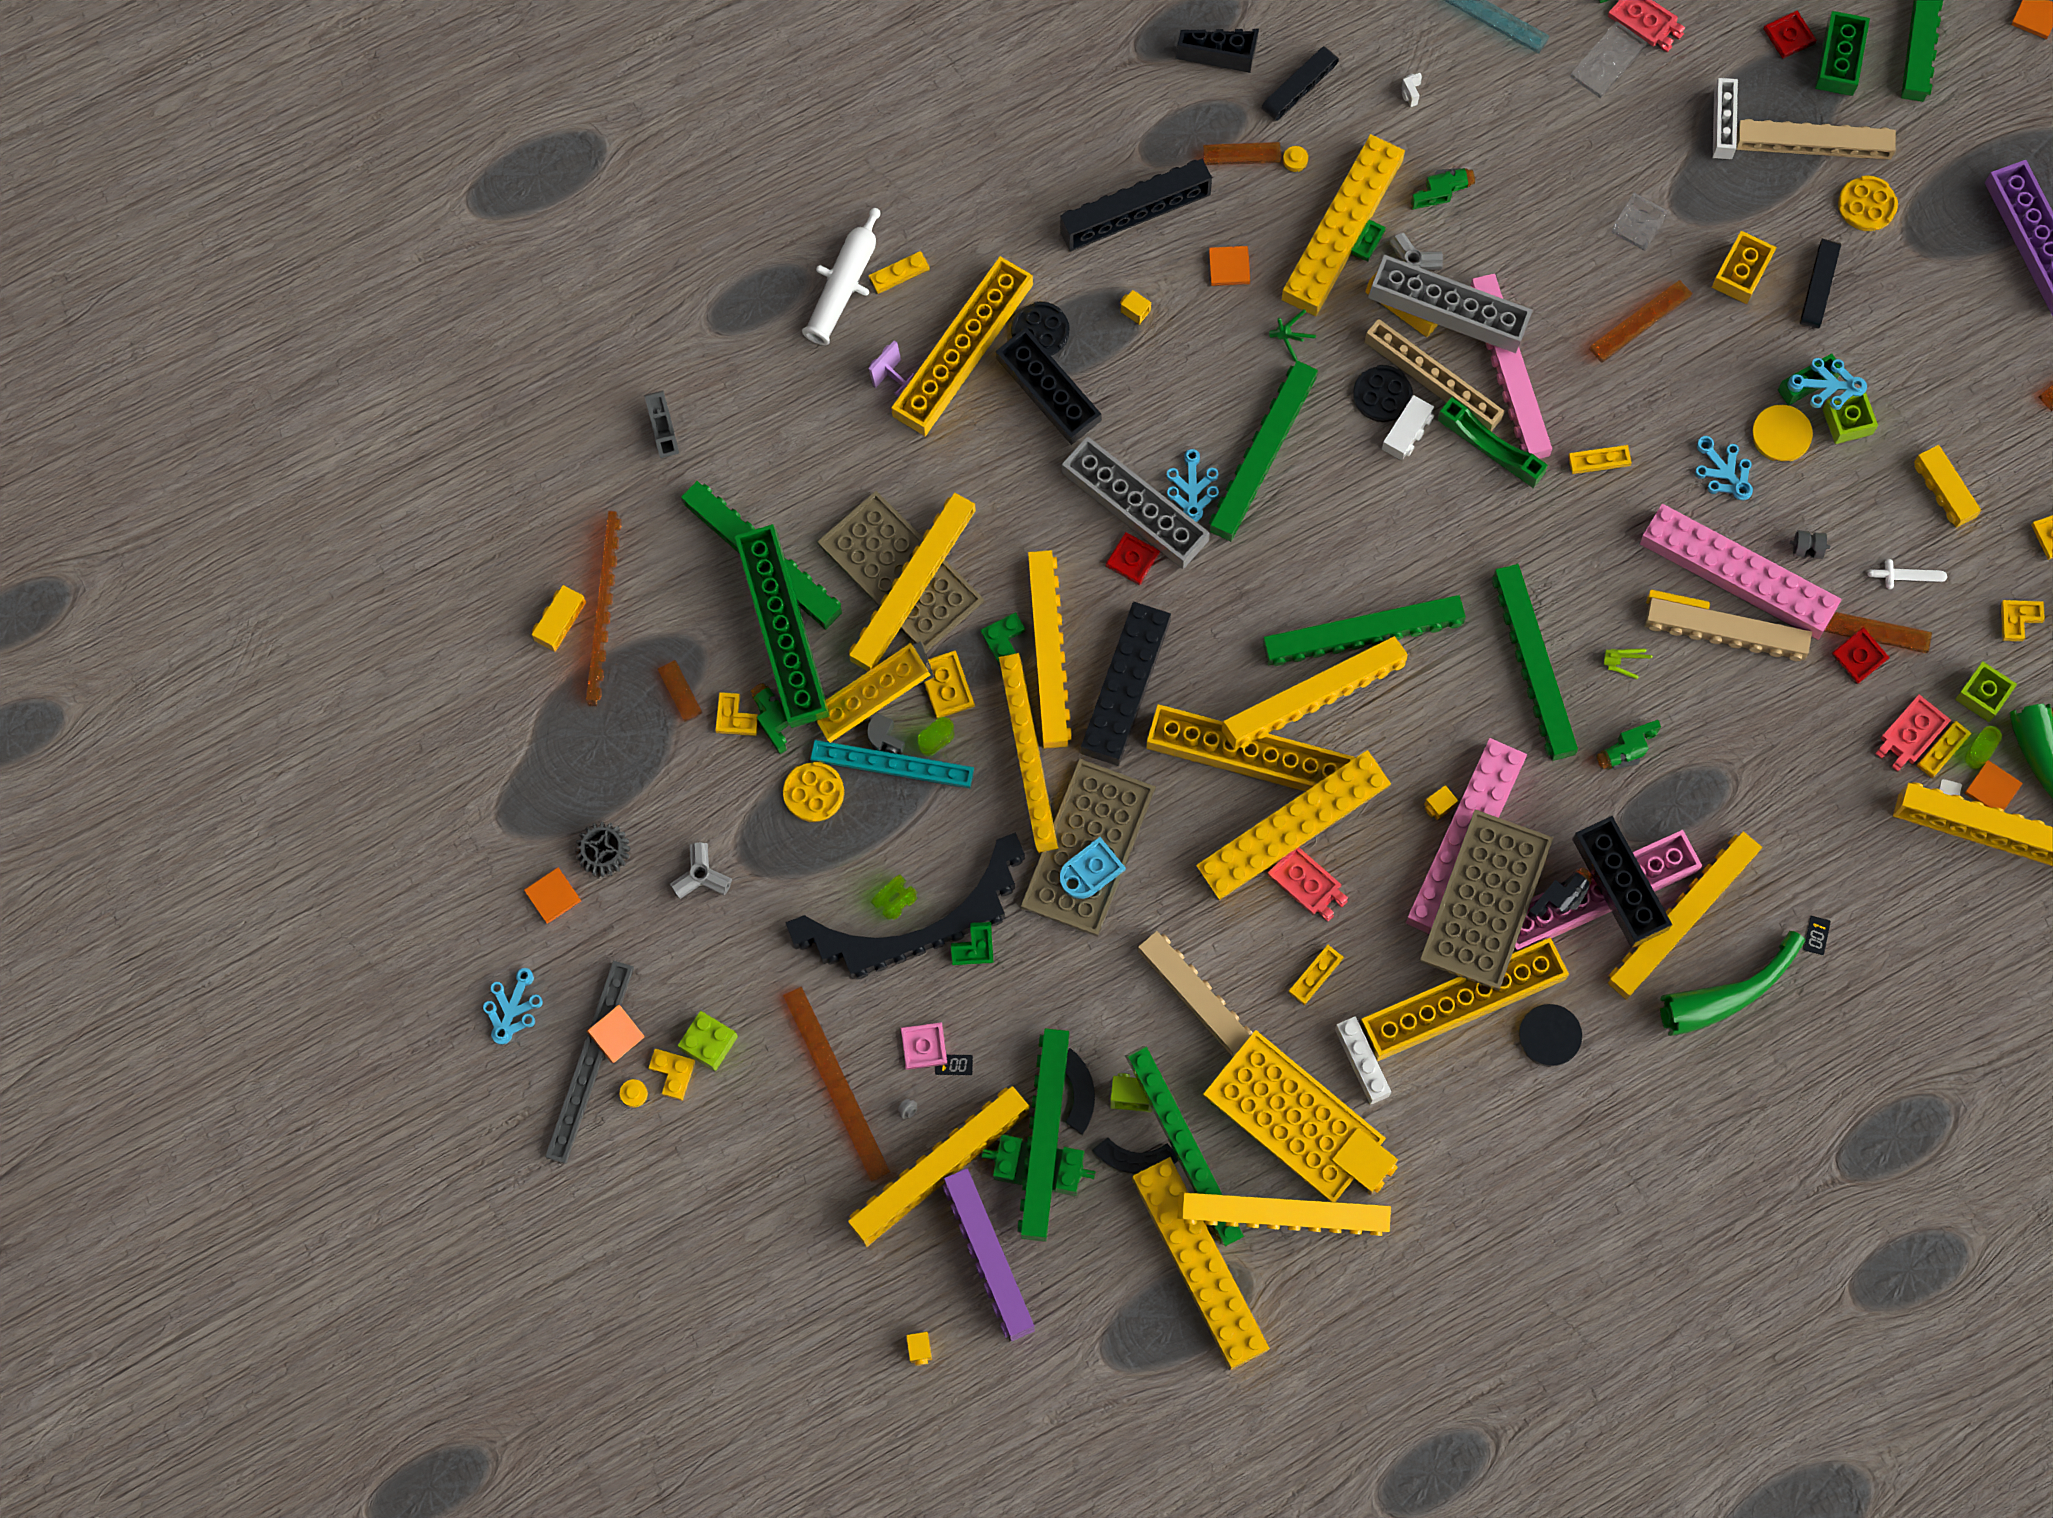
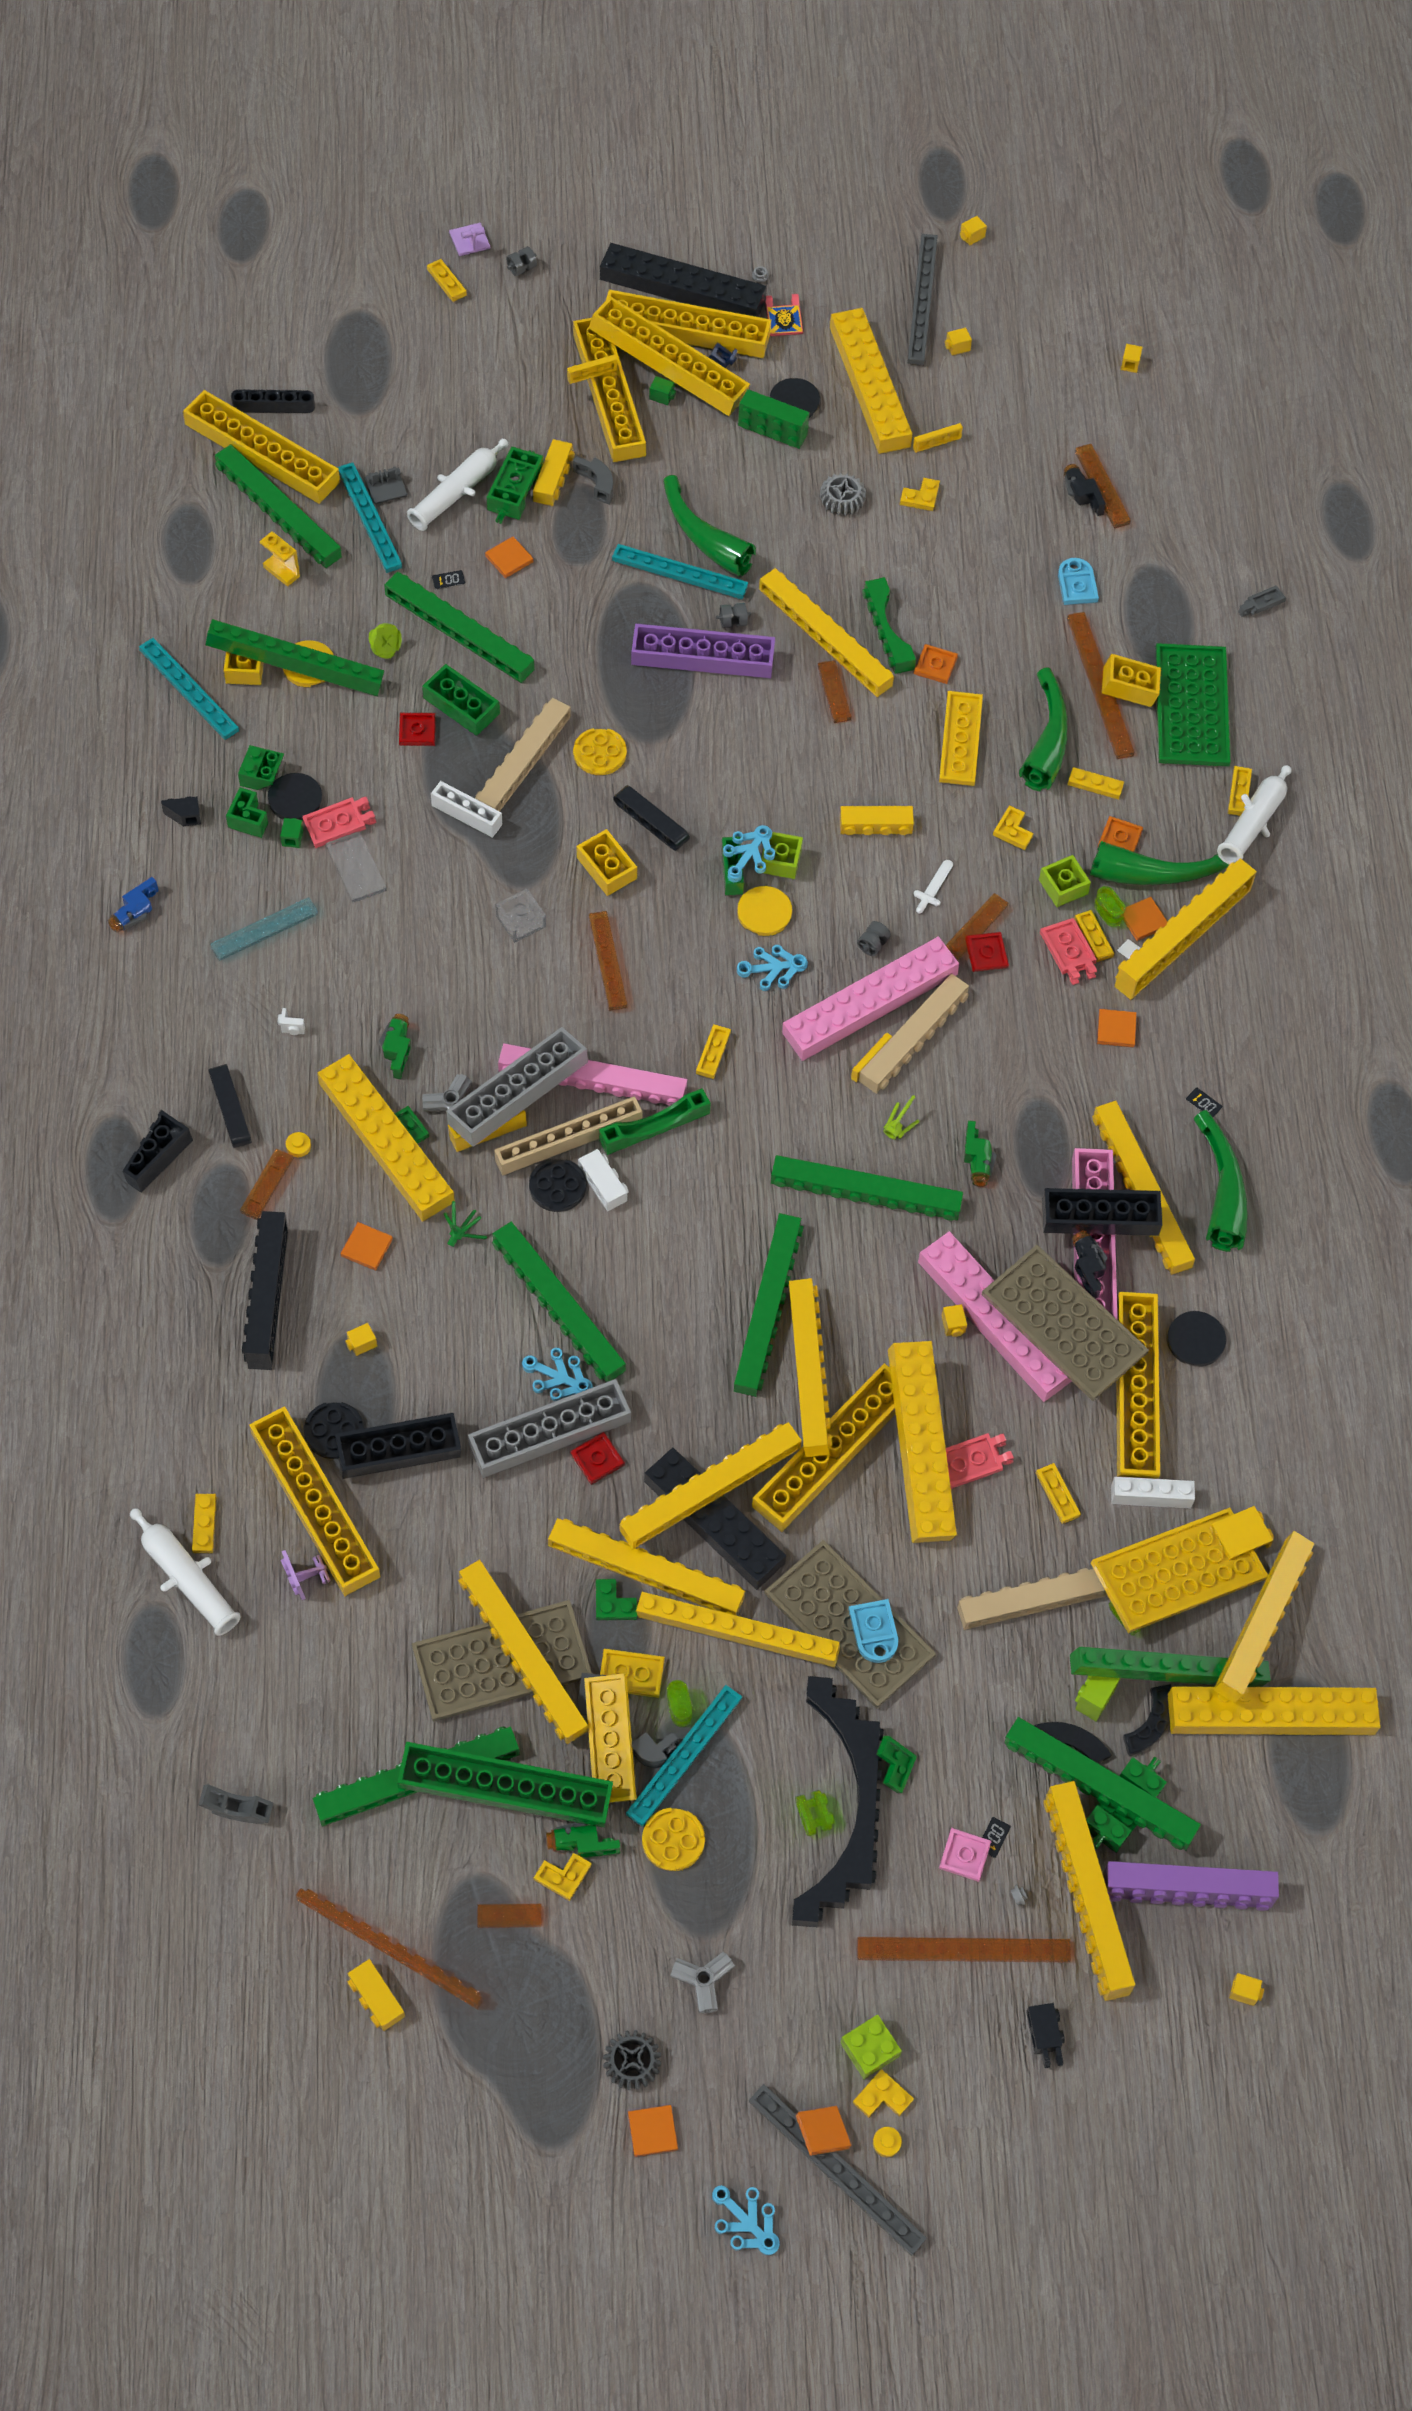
camera: 70 degrees left, 10 degrees down
none -> yellow brick [620,1422,802,1549]
none -> black hinge [1026,2003,1065,2068]
none -> orange tile [1097,1009,1136,1048]

